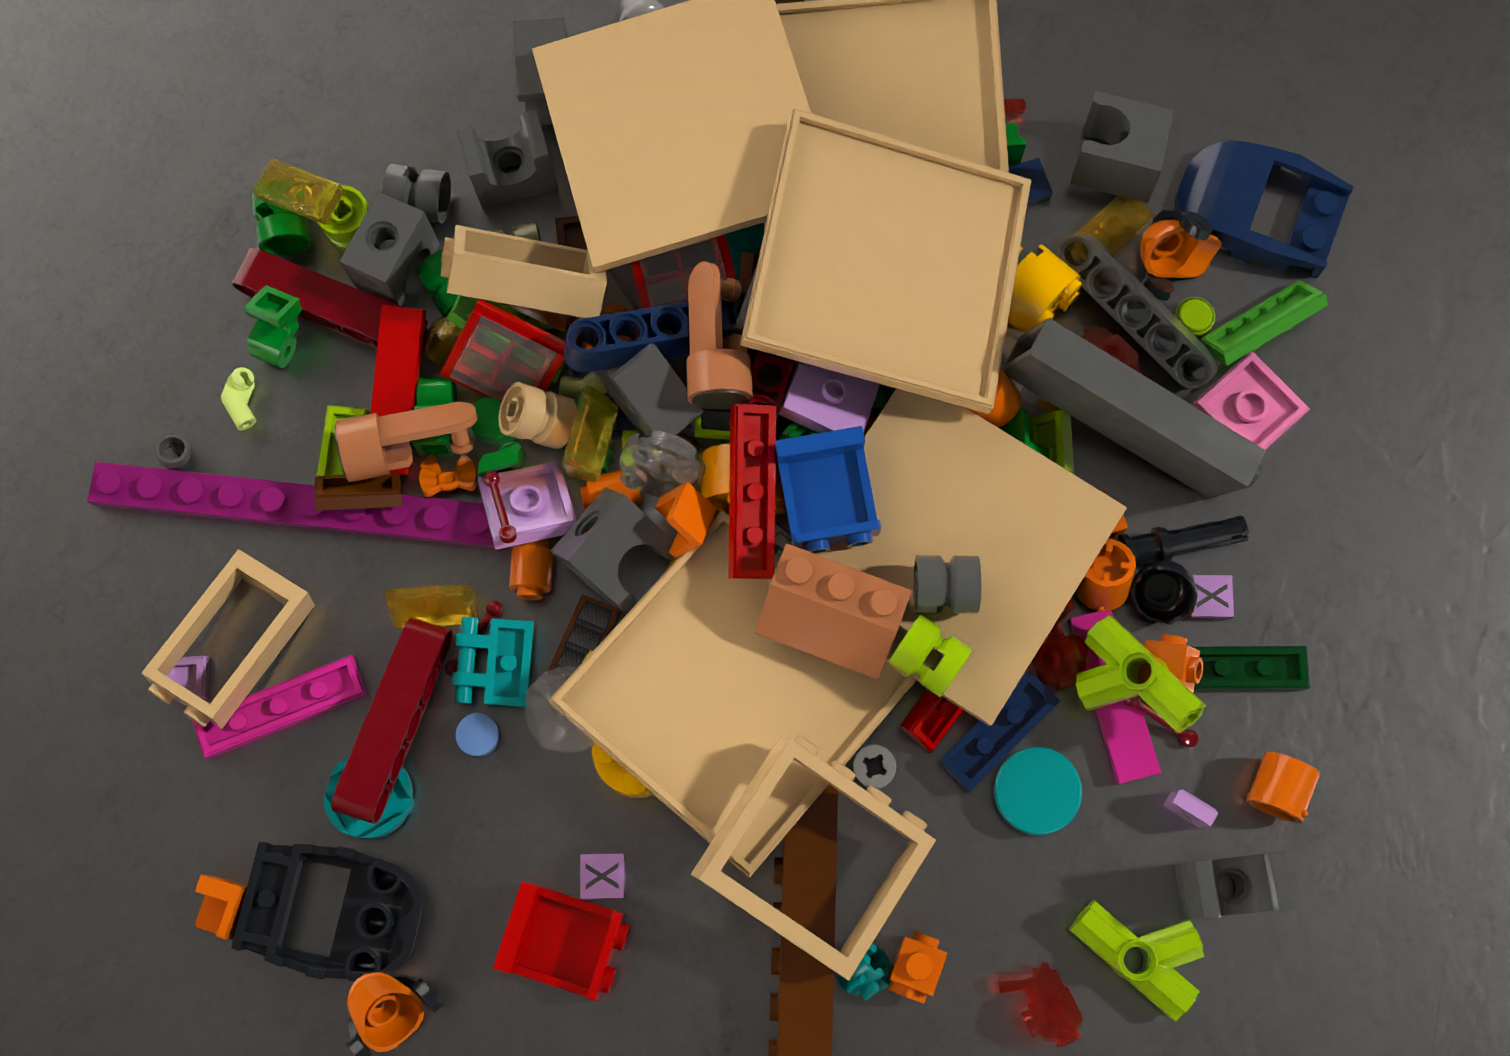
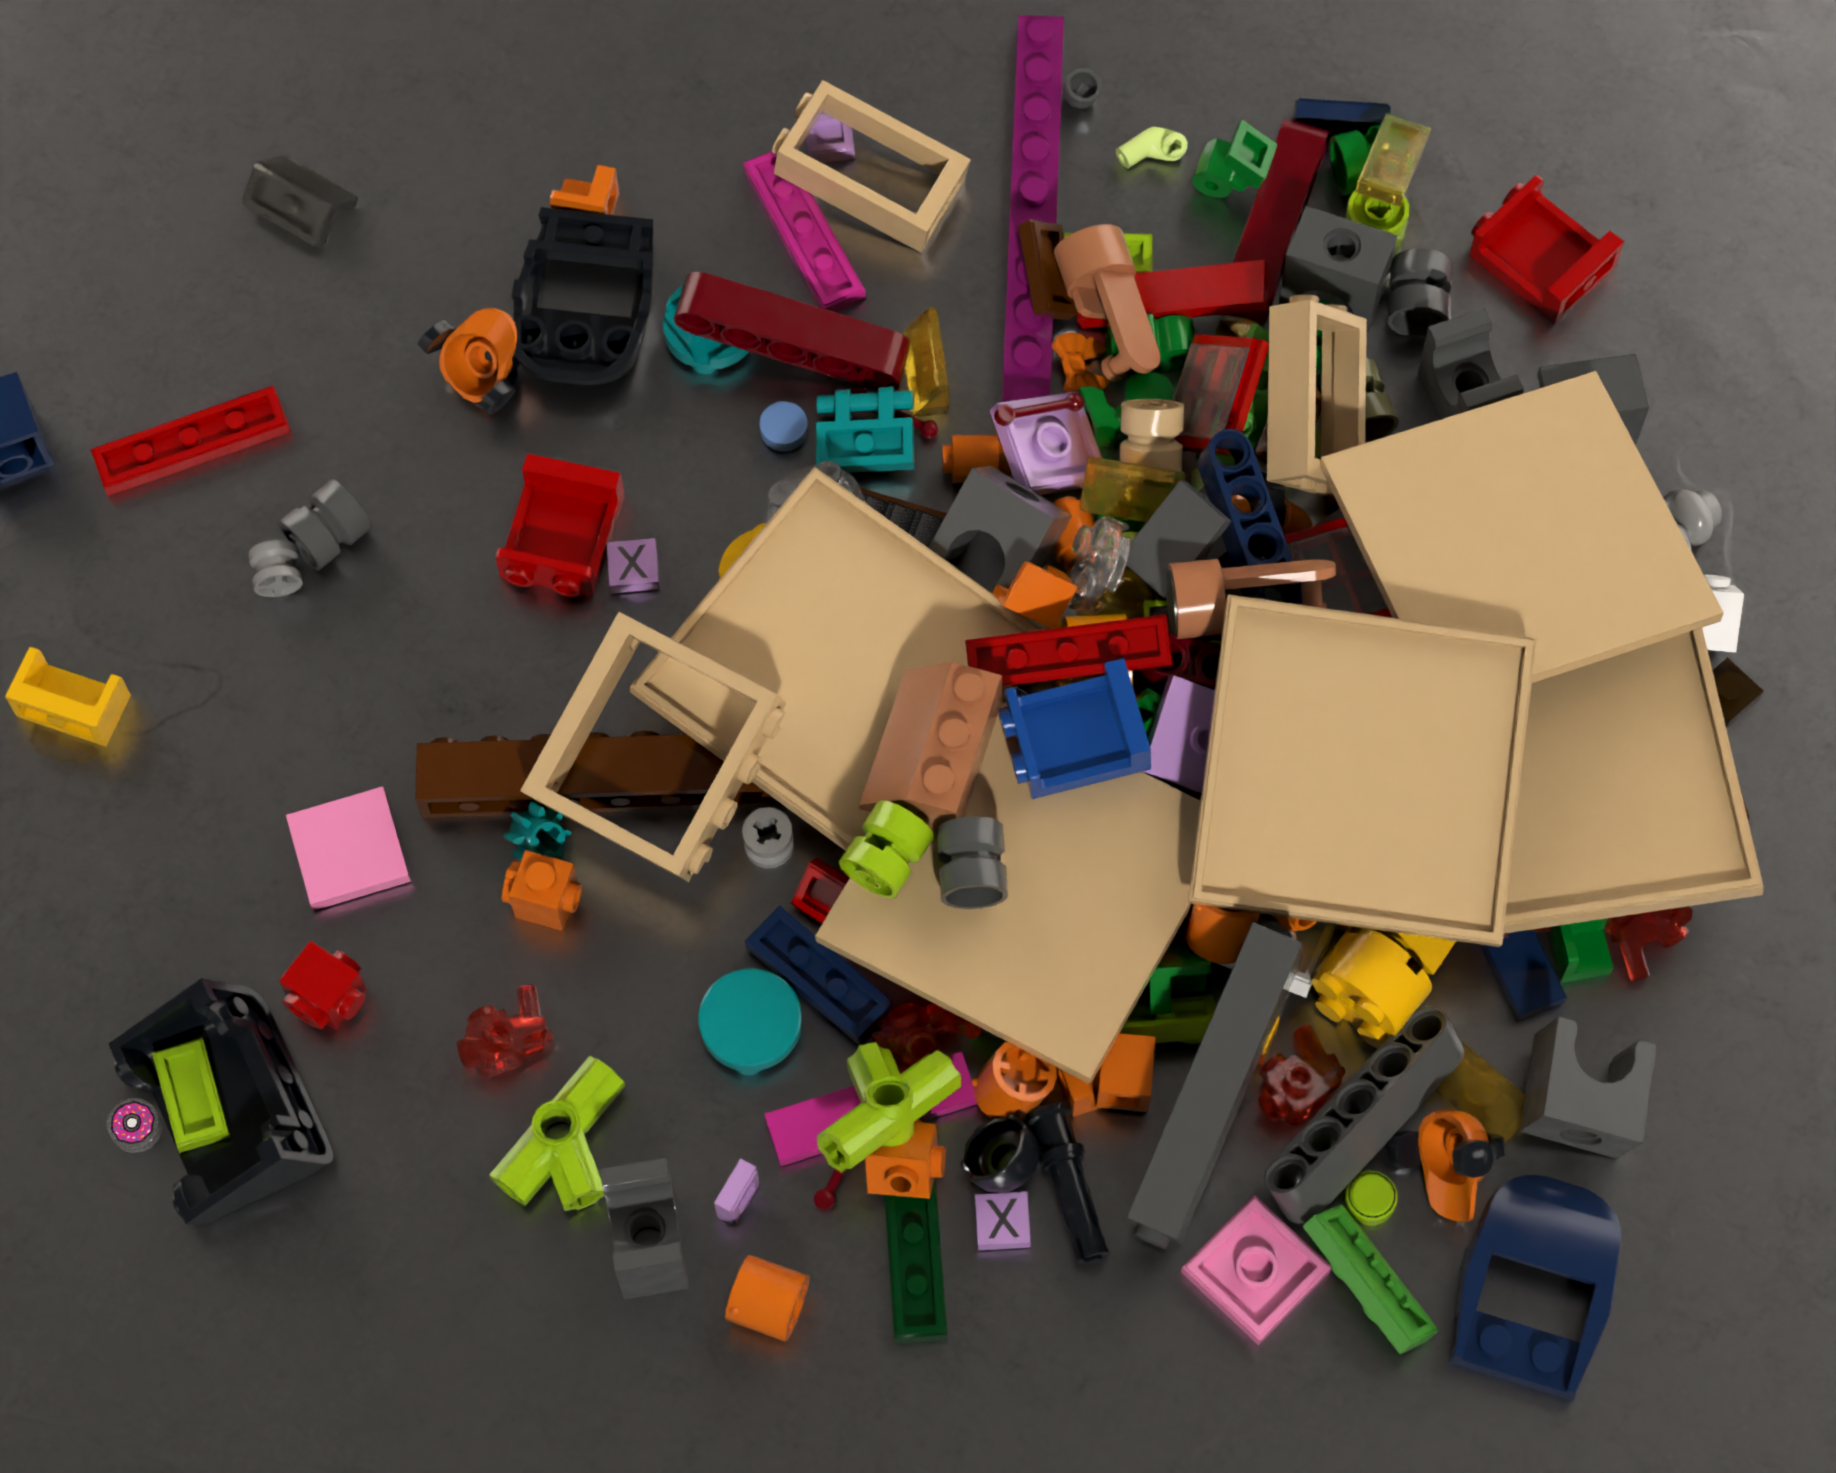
camera: 85 degrees right, 10 degrees down
none -> orange panel [1096,1033,1156,1112]
none -> dark blue tile [1294,98,1391,123]
none -> red panel [1469,174,1624,325]

